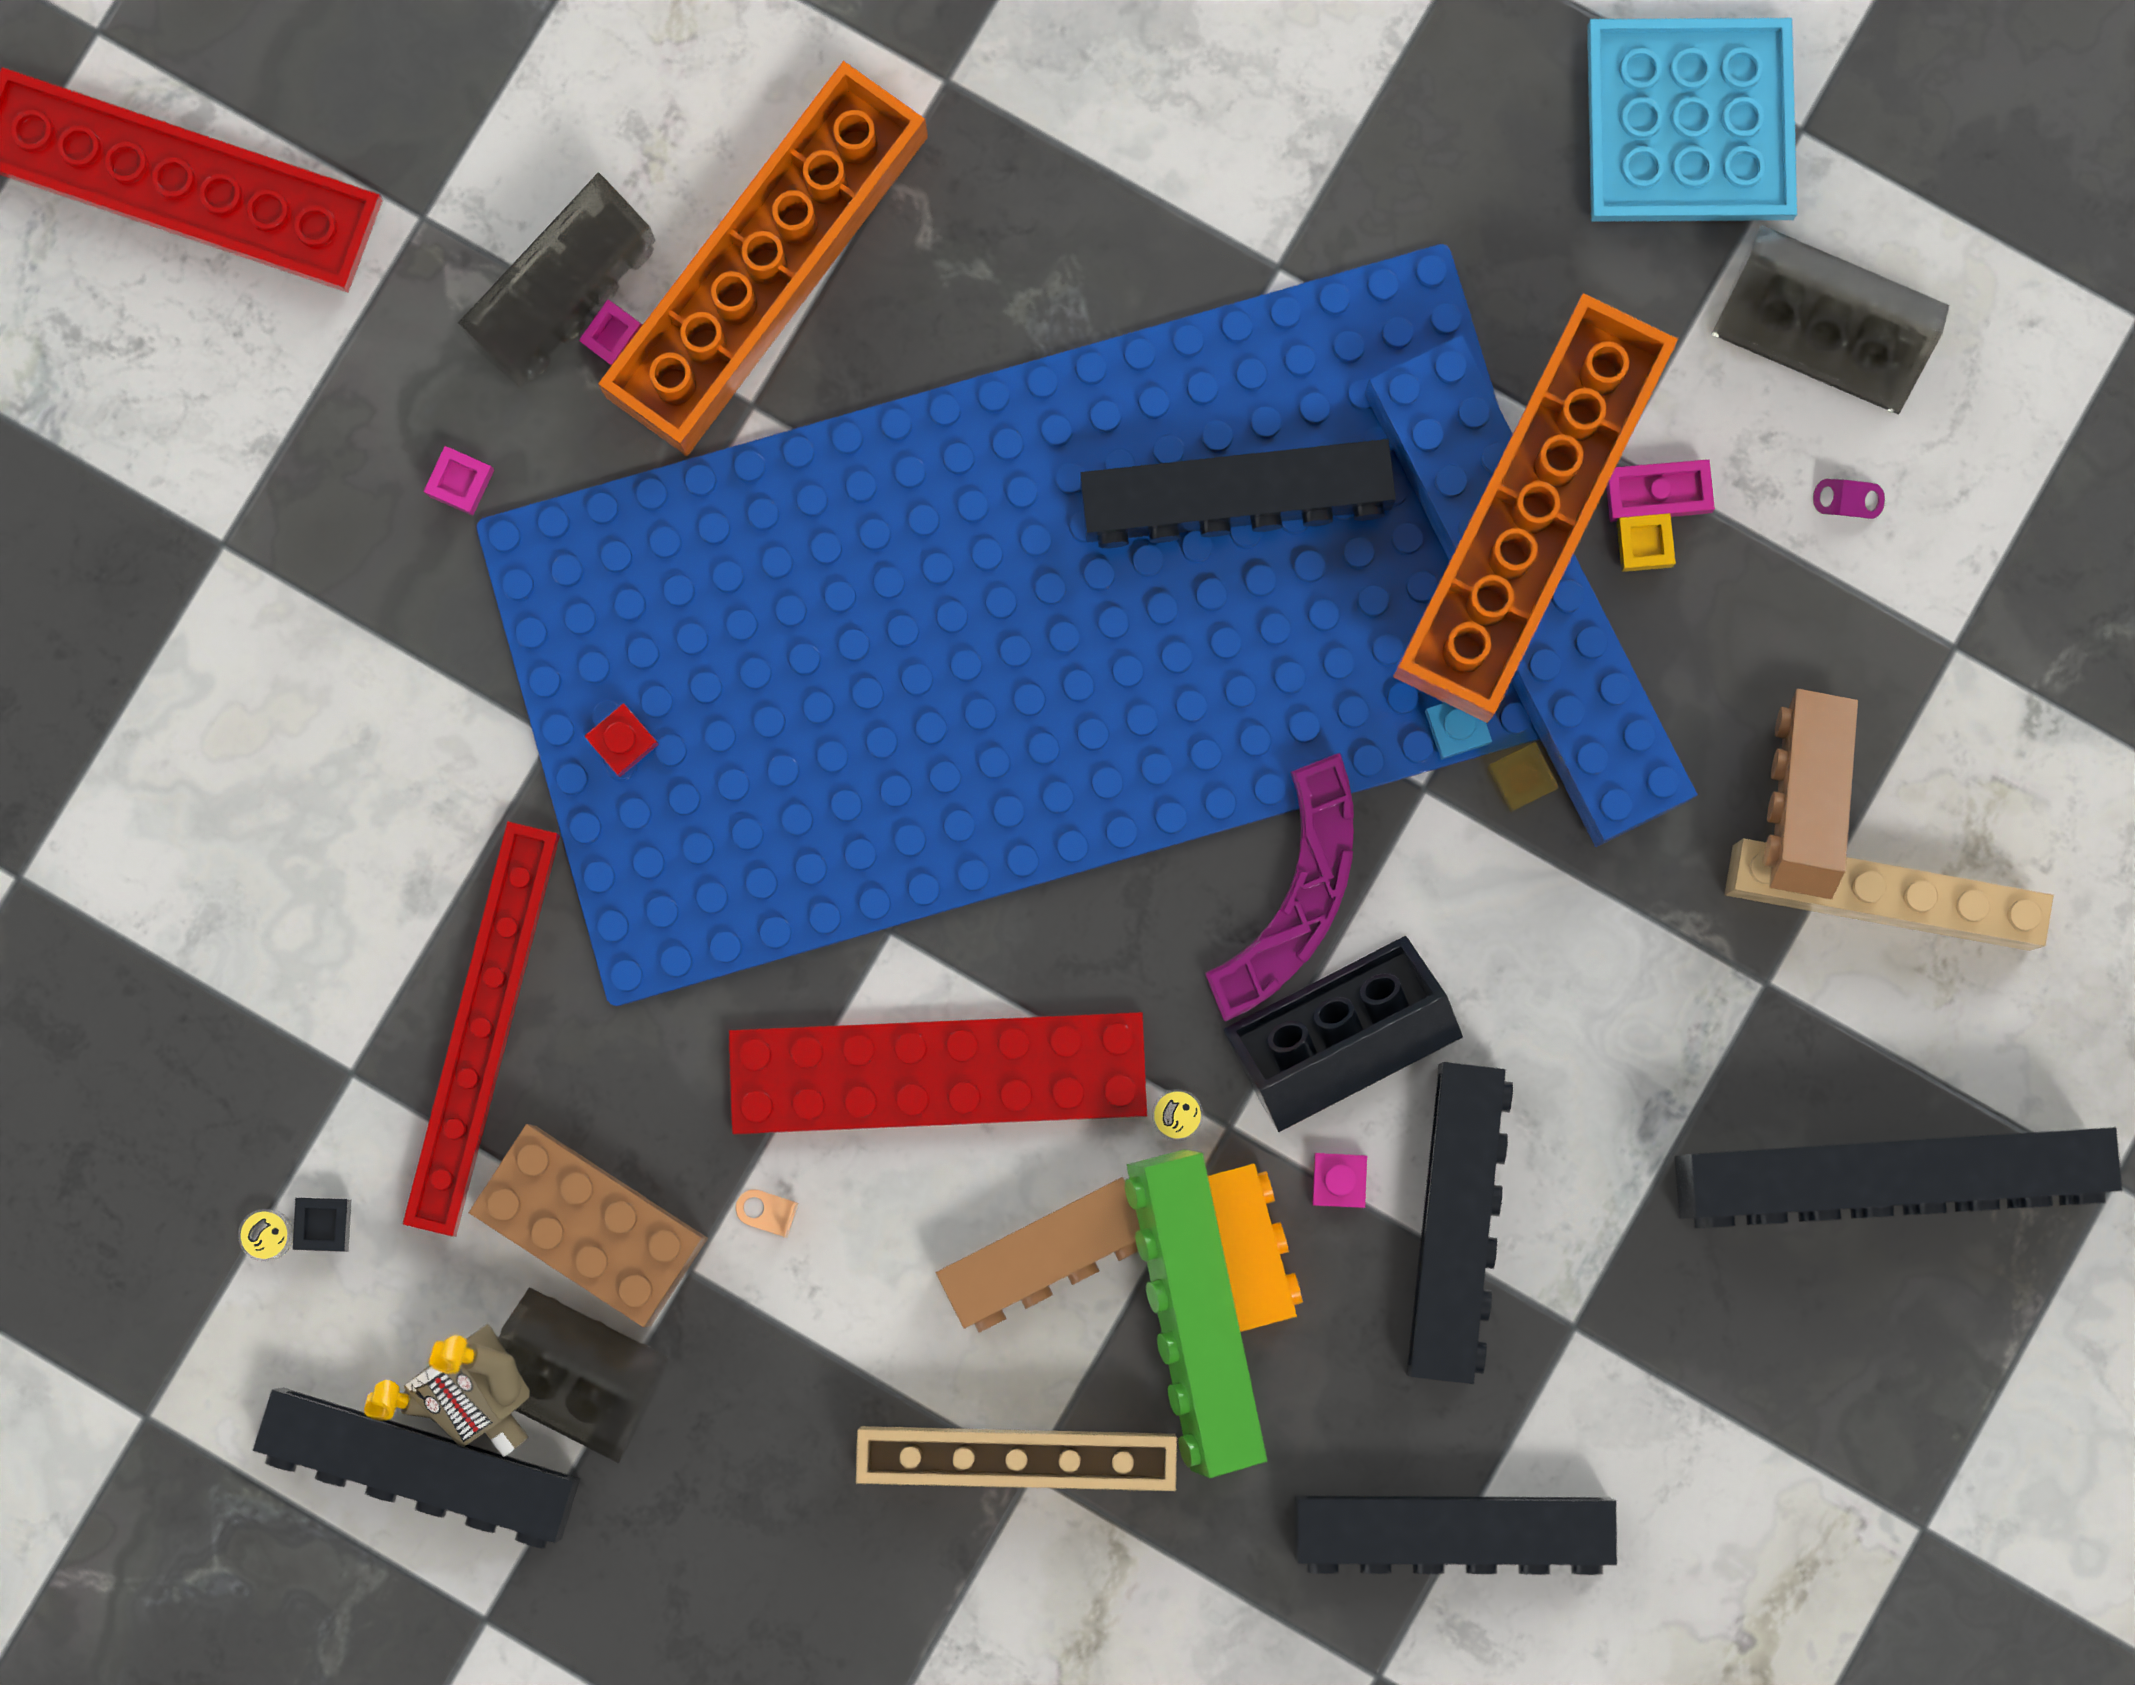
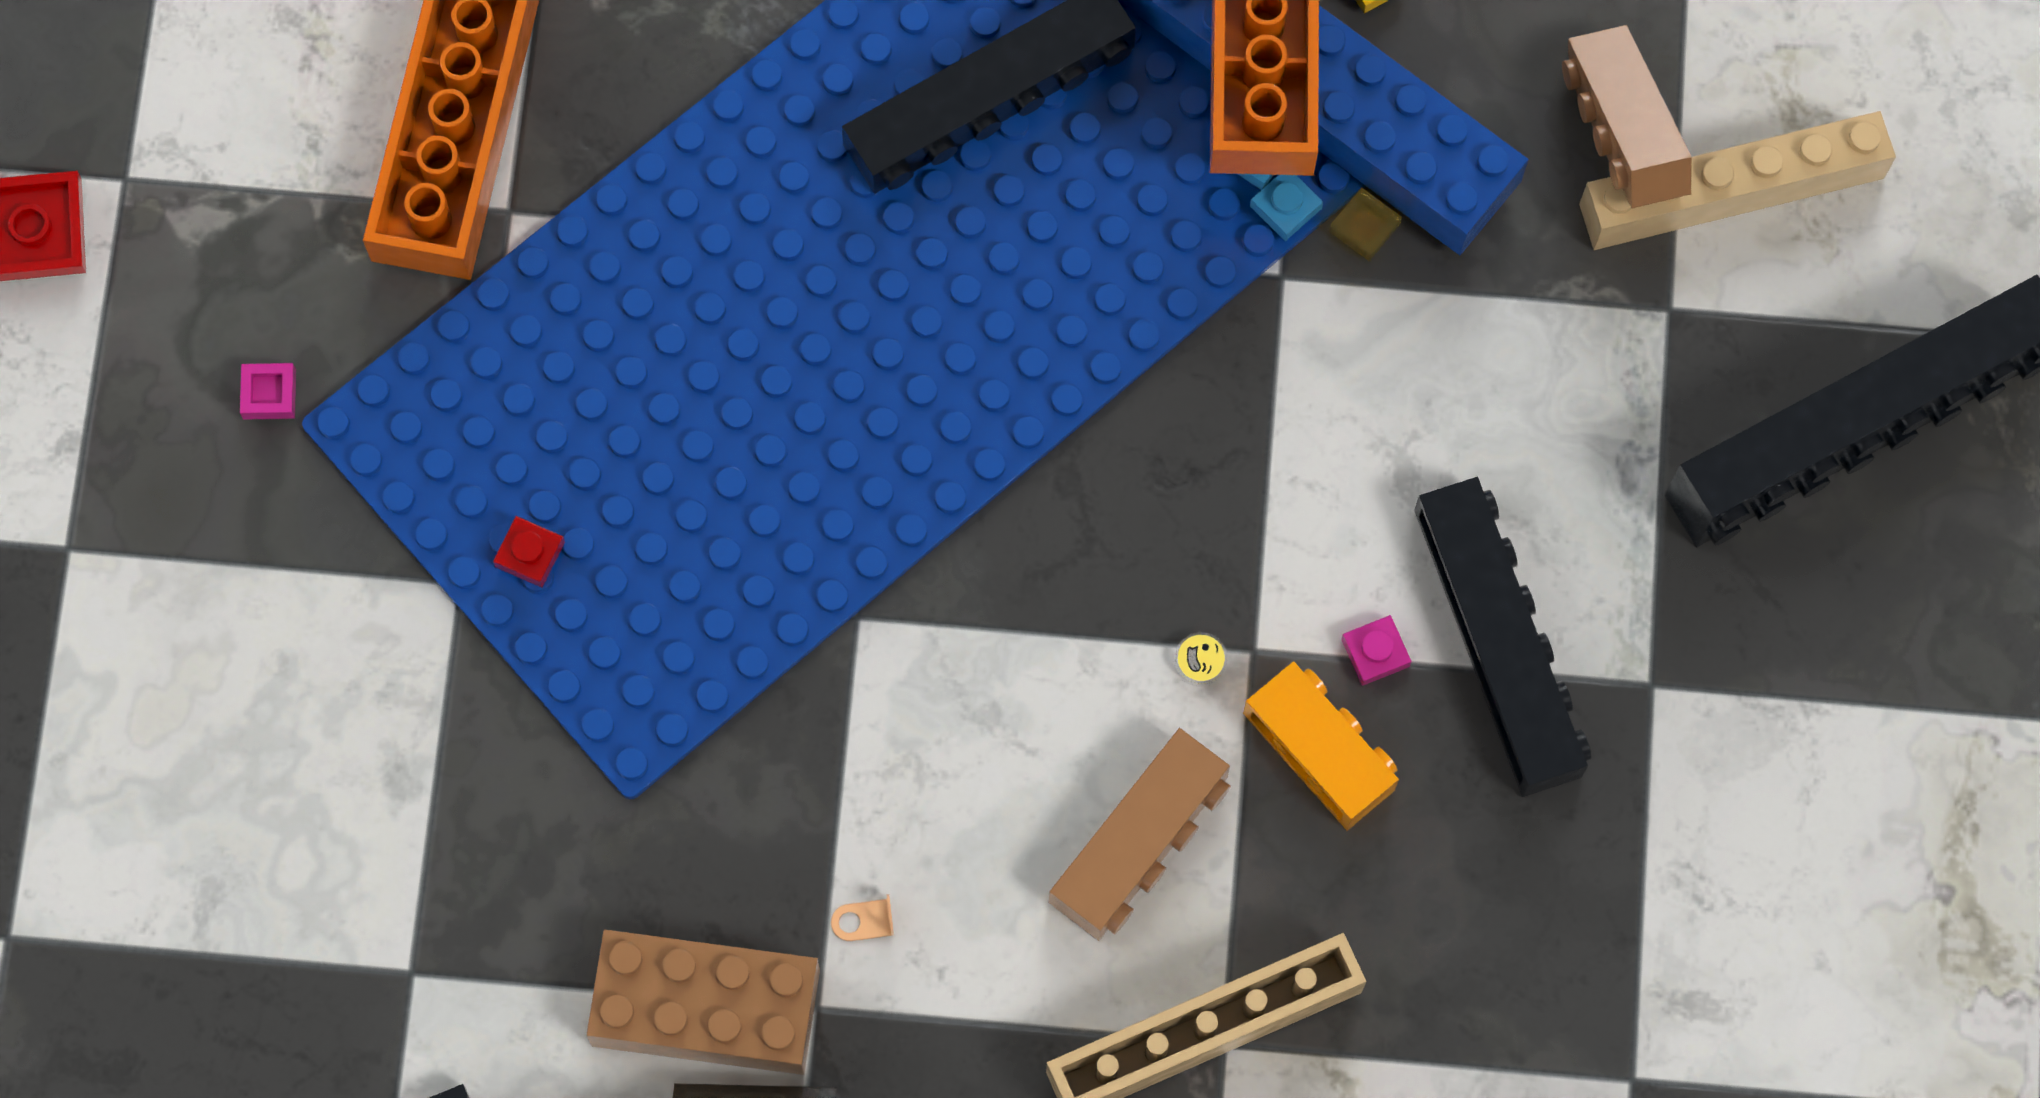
camera: 30 degrees left, 10 degrees down
red plate [402,821,560,1237] -> none
clear smoke slope [458,172,656,388] -> none
dark pink plate [579,299,643,365] -> none
red plate [729,1012,1147,1135] -> none
bright green brick [1125,1150,1267,1478] -> none
magenta tile [1204,753,1354,1022] -> none
black slope [1223,936,1463,1133] -> none
black brick [1295,1496,1617,1575] -> none

